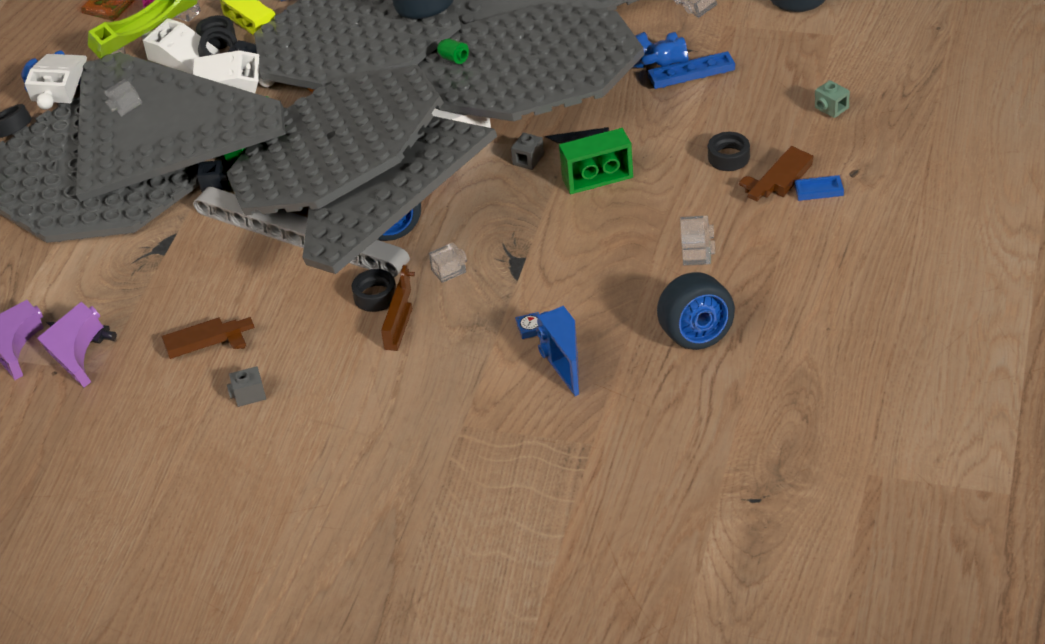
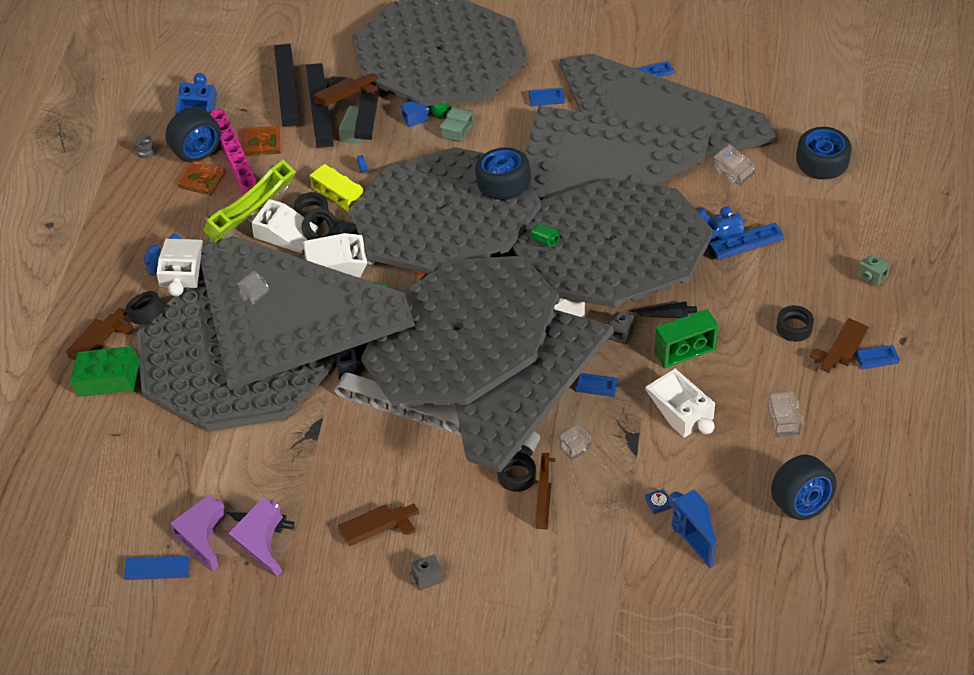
camera: 10 degrees left, 5 degrees up
none -> blue tile [576,373,618,397]
none -> white slope [645,369,715,438]

